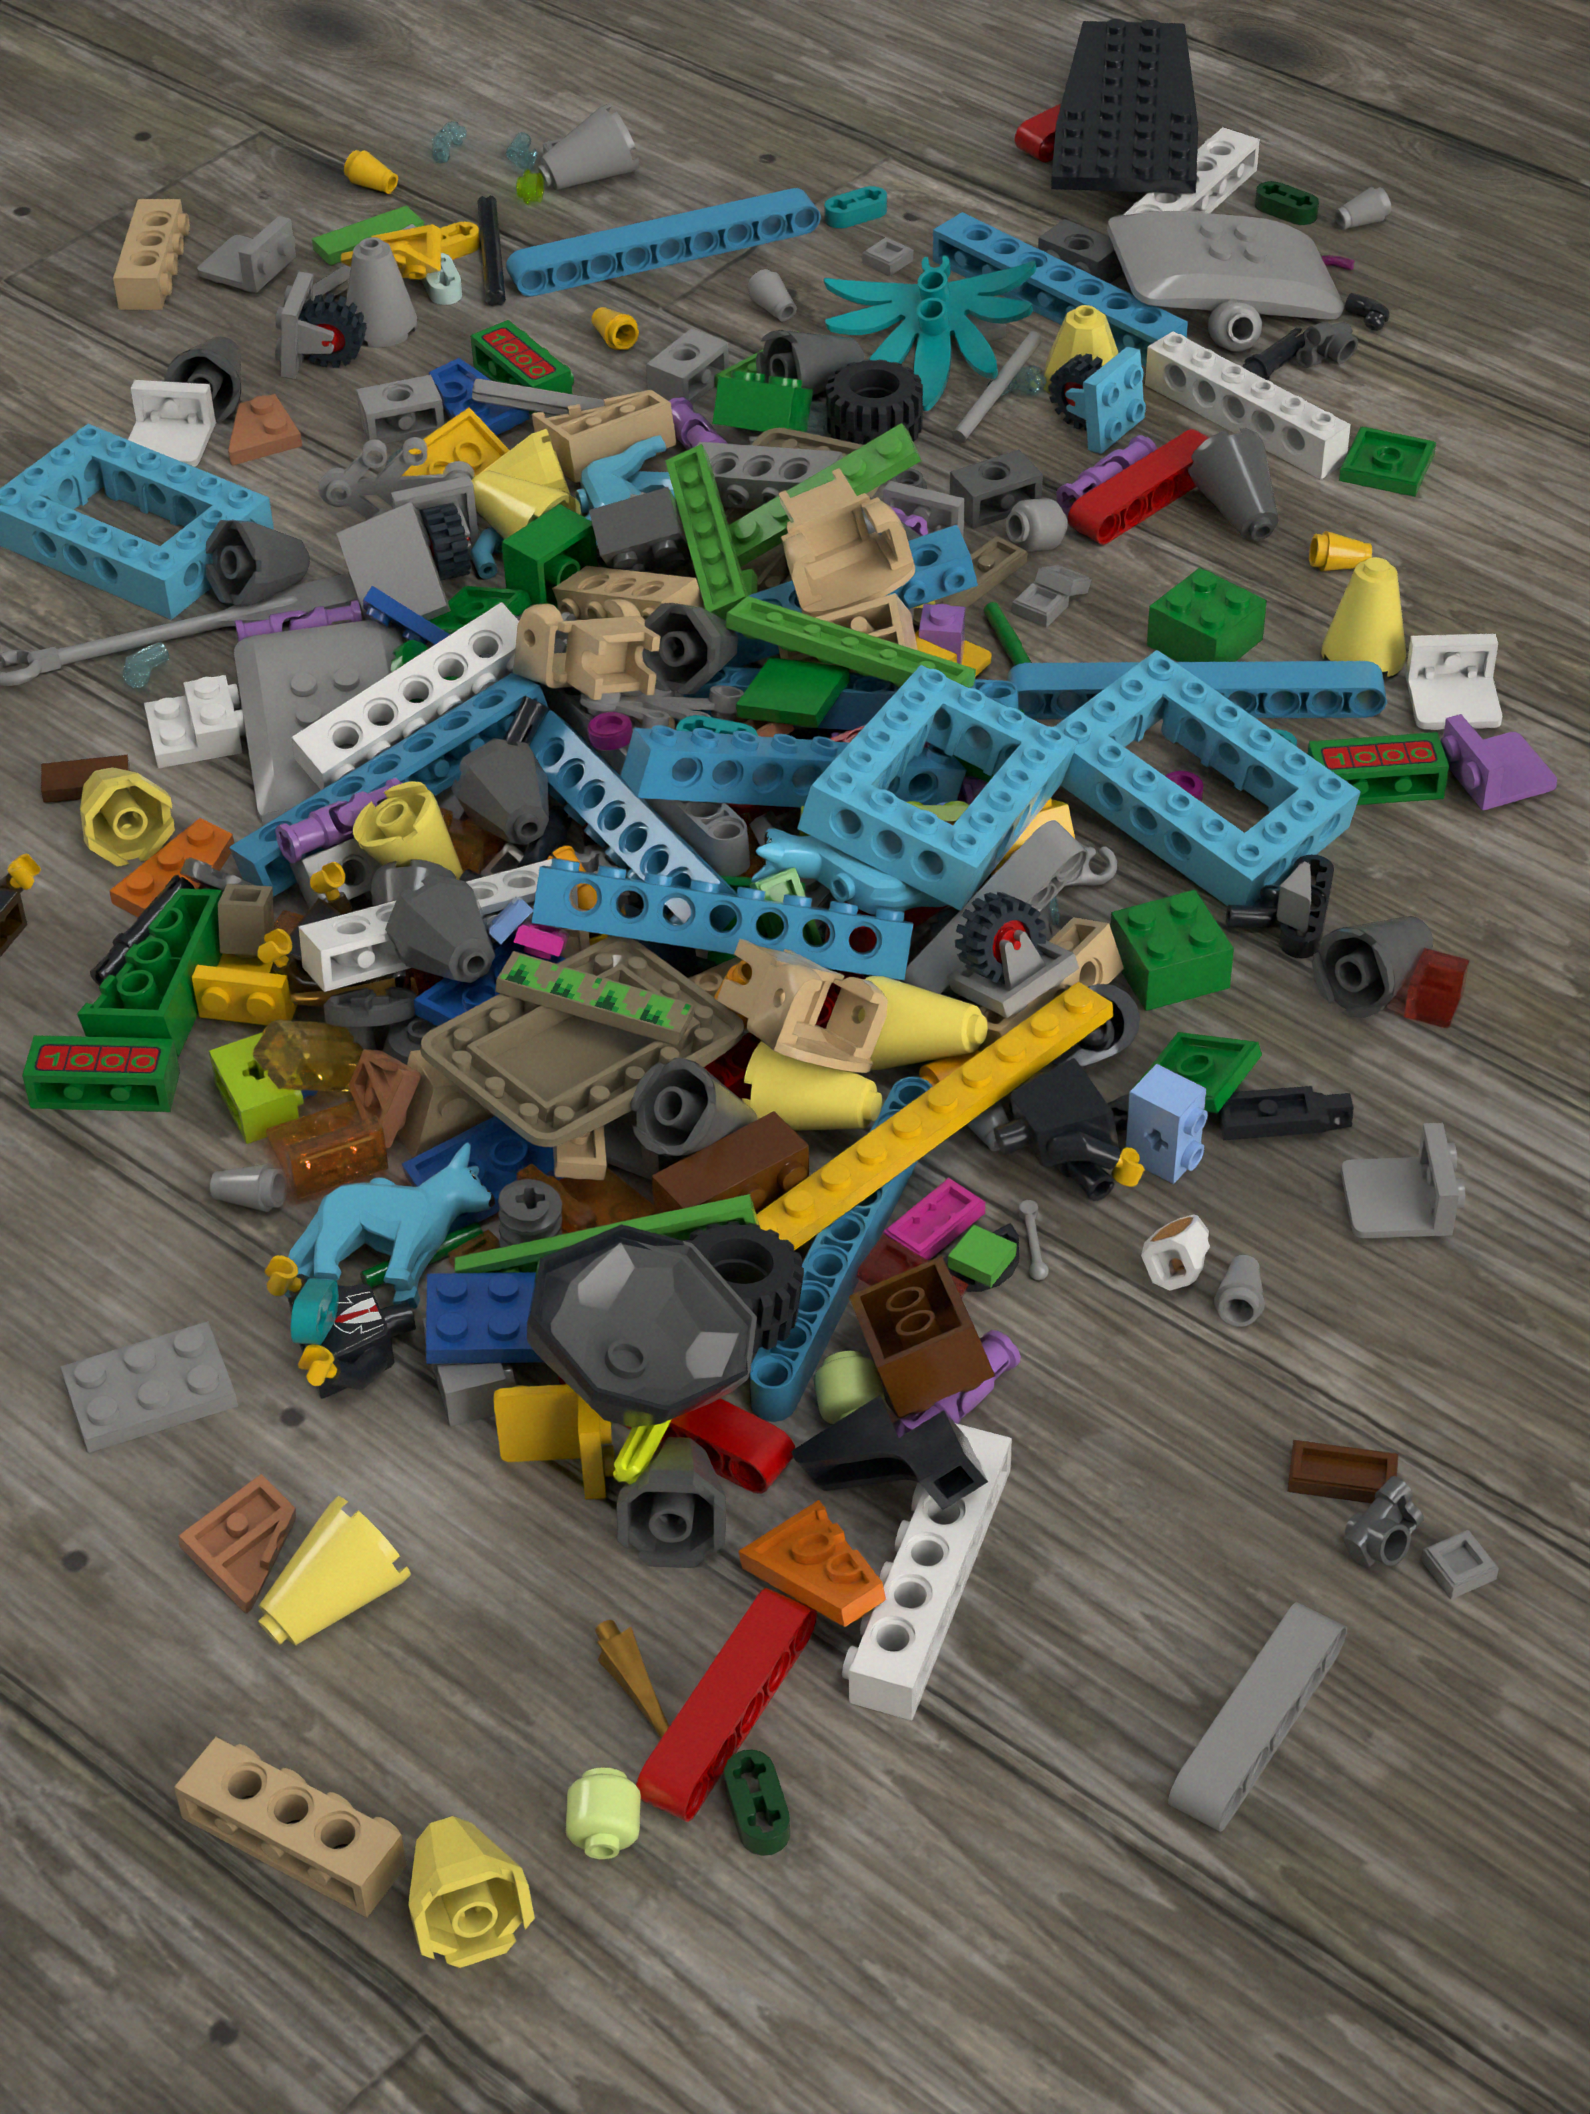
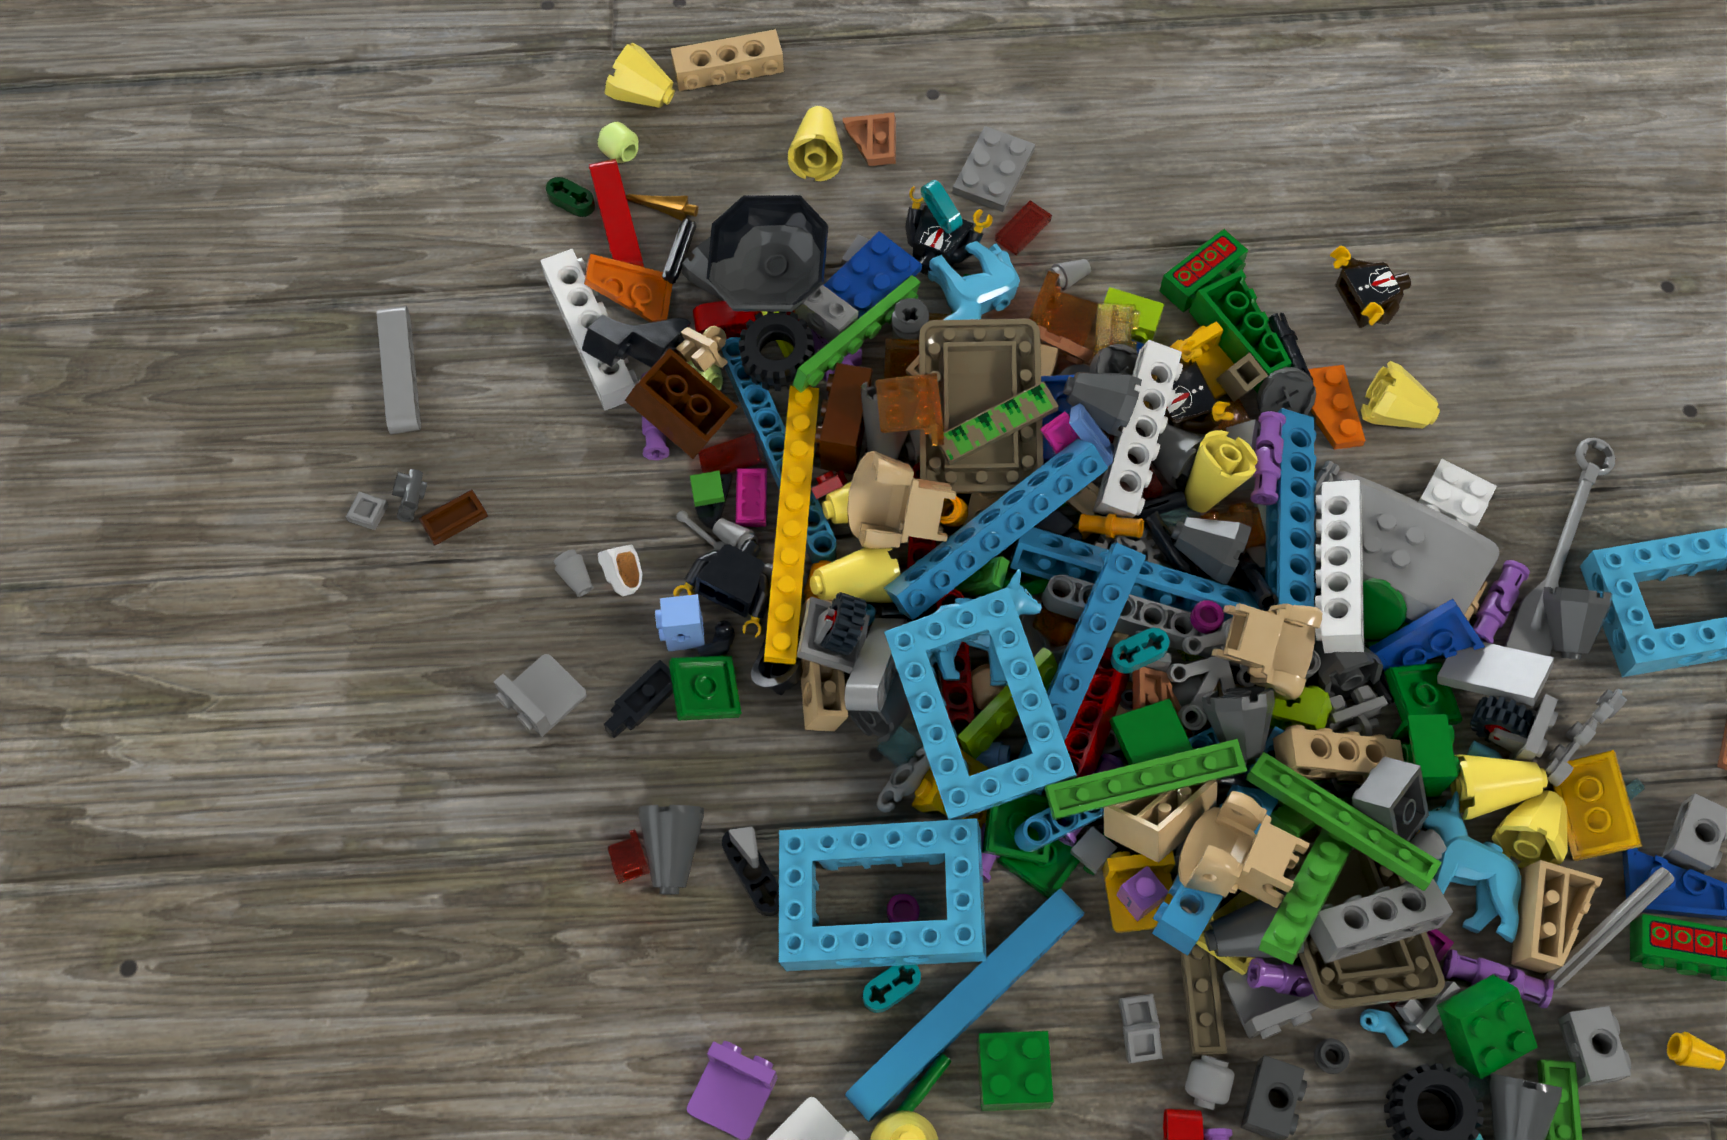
camera: 135 degrees right, 20 degrees up
reddish brown tile [41,754,130,803] -> none
clear light blue arm [122,642,169,688] -> none
green piece [984,602,1032,666] -> none
green brick [1110,890,1234,1011] -> none
black arm [1226,885,1280,928] -> none
green brick [1307,732,1449,805] -> none
none -> black axle [662,218,697,284]
none -> tan hips [676,326,728,372]
none -> light grey cone [712,518,758,549]
none -> red plate [811,470,848,499]
none -> clear orange bracket [876,373,944,446]
none -> clear red tile [995,200,1052,256]

